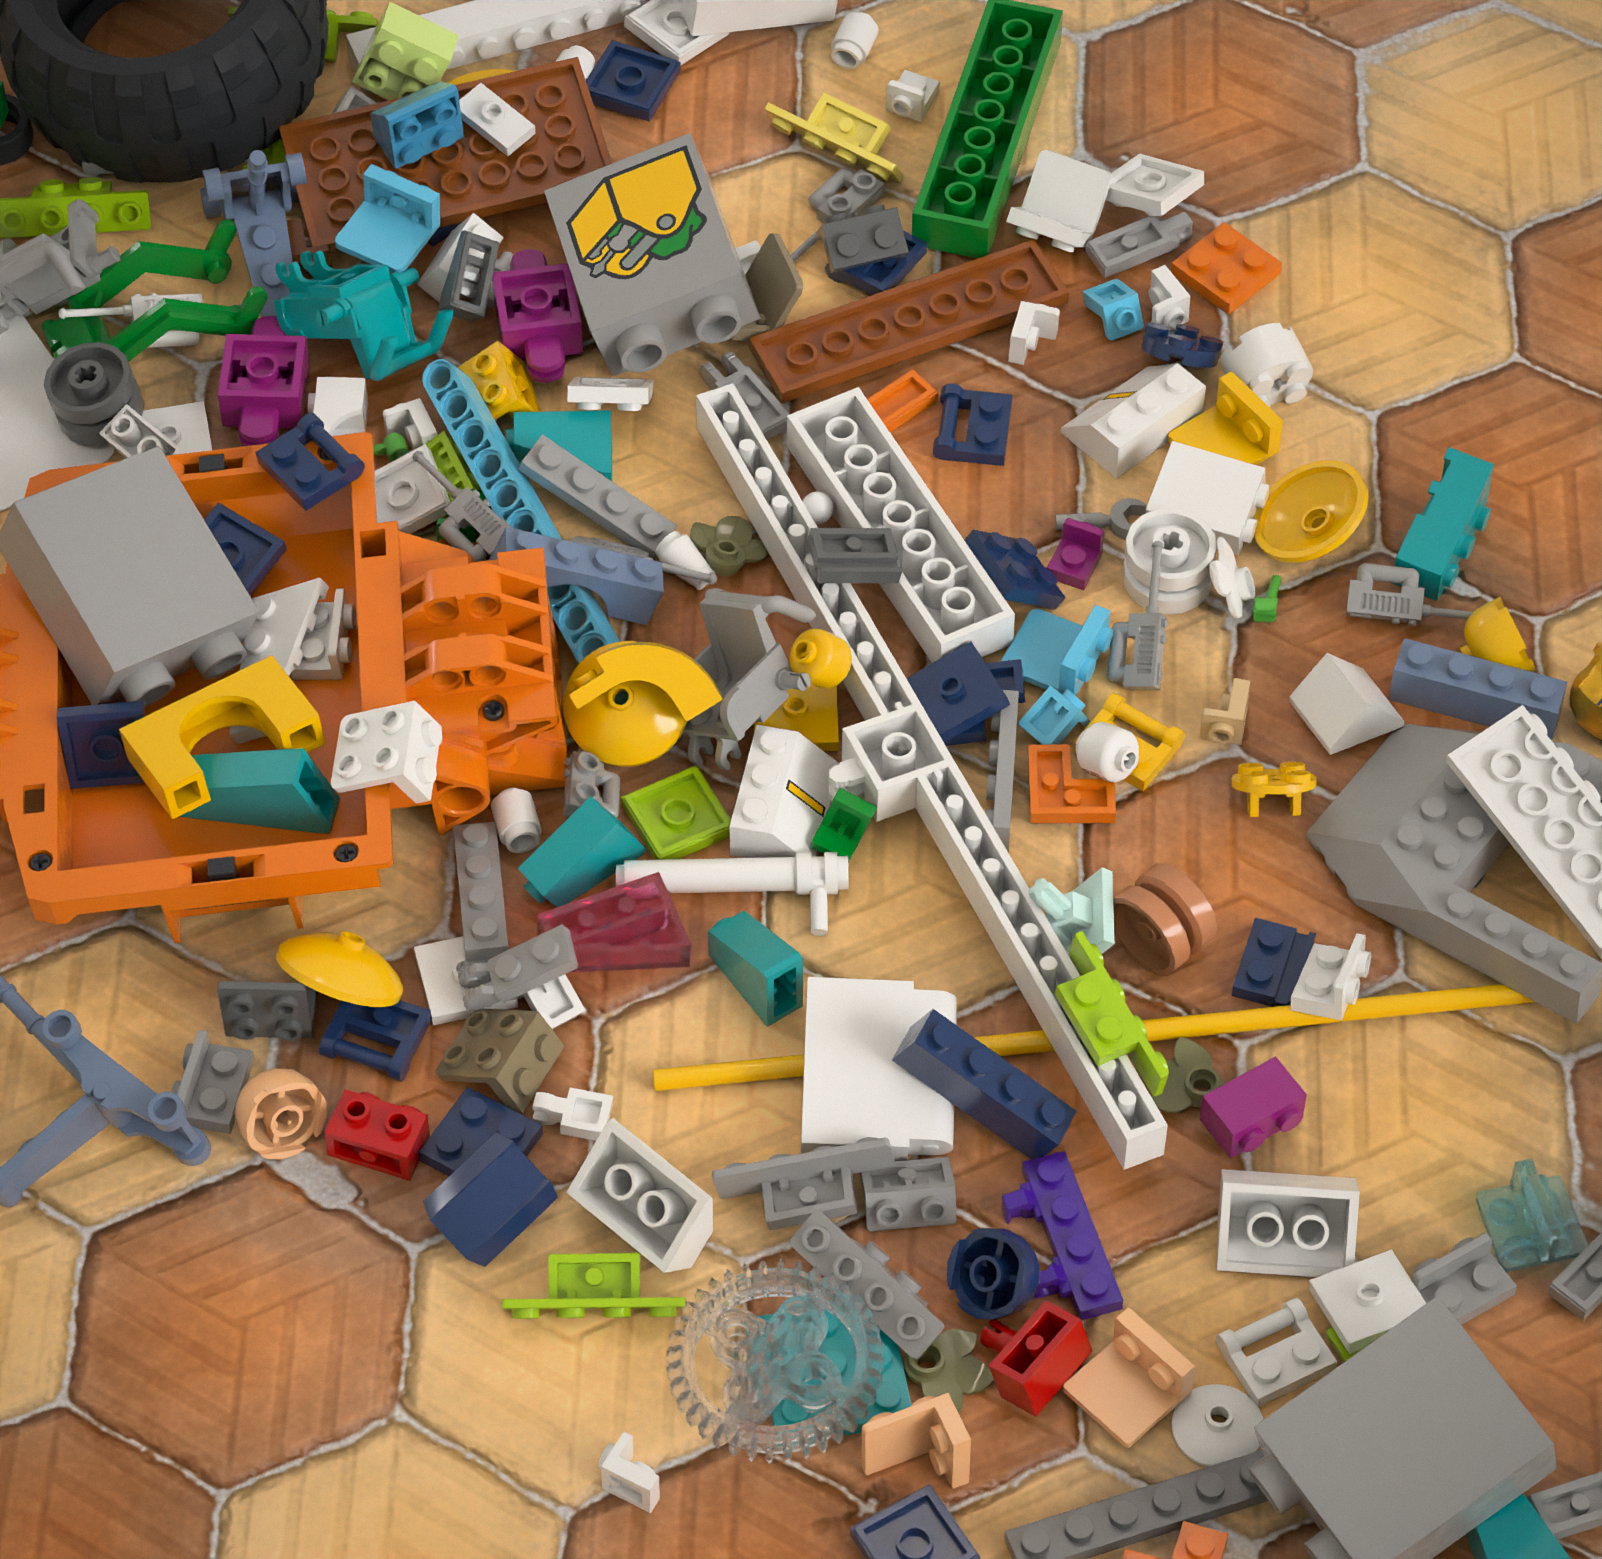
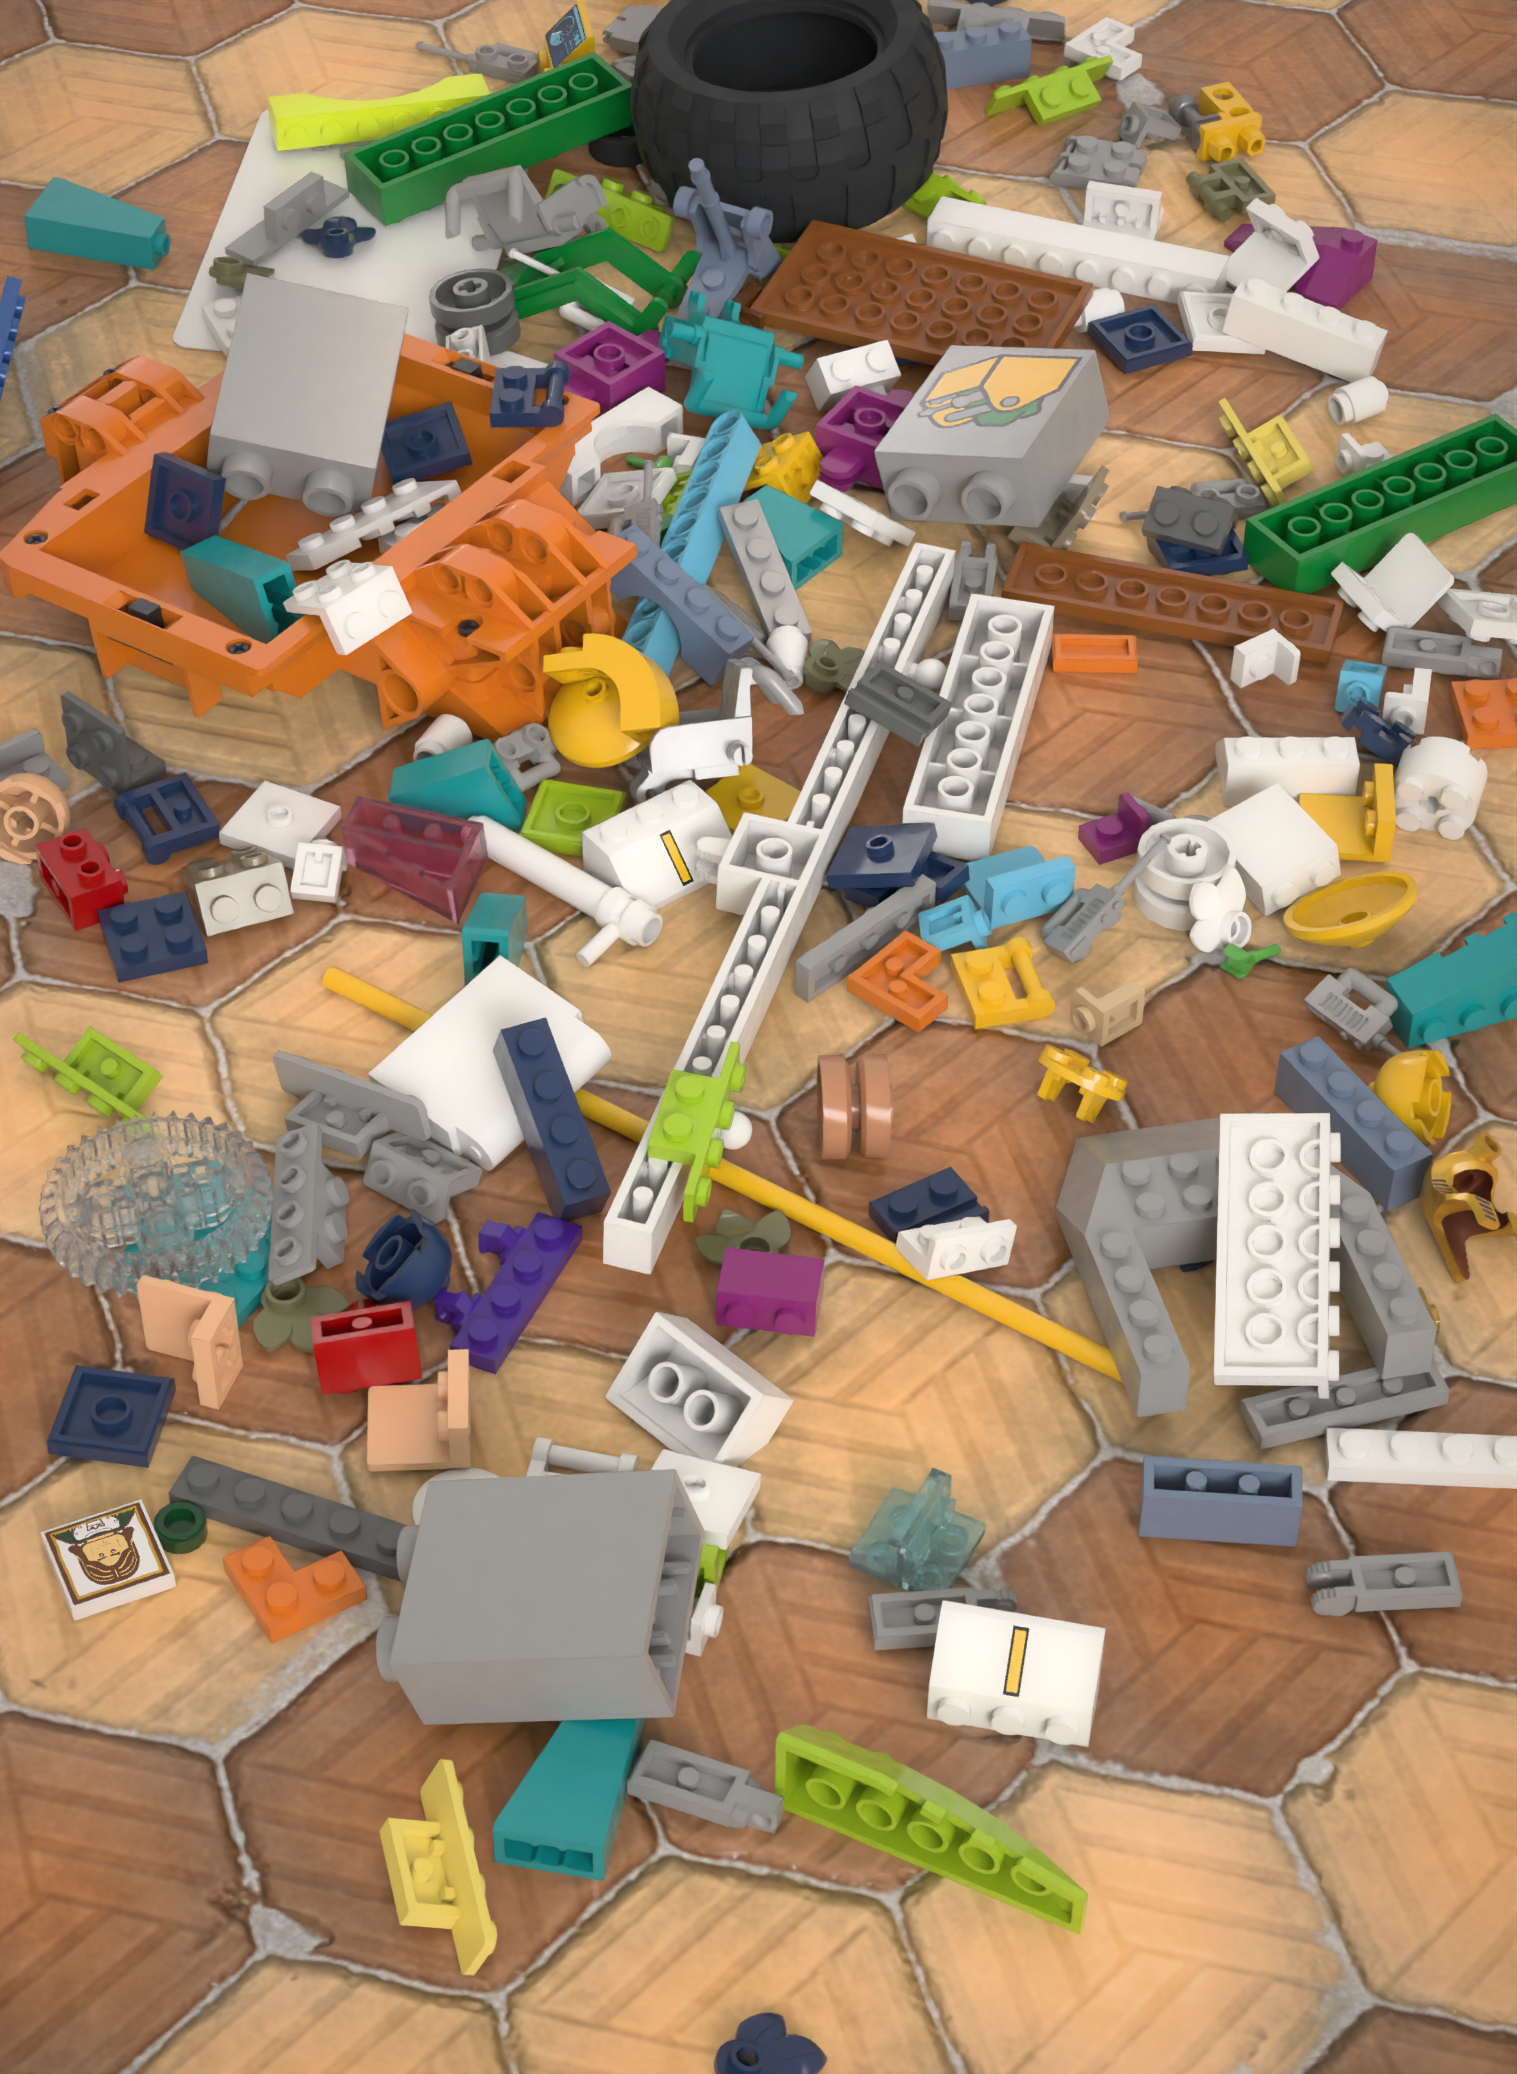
camera: 40 degrees right, 10 degrees down
yellow arch [119,655,326,820] -> none
yellow dish [276,931,403,1007] -> none
medium azure bracket [335,164,440,273] -> none
yellowish green slope [352,2,459,100] -> none
dark azure slope [370,81,464,169] -> none
dark blue slope [423,1132,558,1267] -> none
dark grey slope [438,230,499,321] -> none
light grey plate [453,822,509,962] -> none
light grey hinge [458,924,578,1012] -> none
white plate [459,83,536,156] -> none
white plate [532,1088,613,1141] -> none
white slope [566,1118,713,1273] -> none
yellow head [789,629,852,688] -> none
green bracket [810,787,877,863] -> none
dark blue plate [932,384,1013,466] -> none
dark blue plate [964,529,1066,609] -> none
light aqua piece [1029,868,1115,971] -> none
white head [1076,722,1139,782] -> none
white slope [1289,653,1404,755] -> none
light grey bracket [1412,1233,1517,1325] -> none

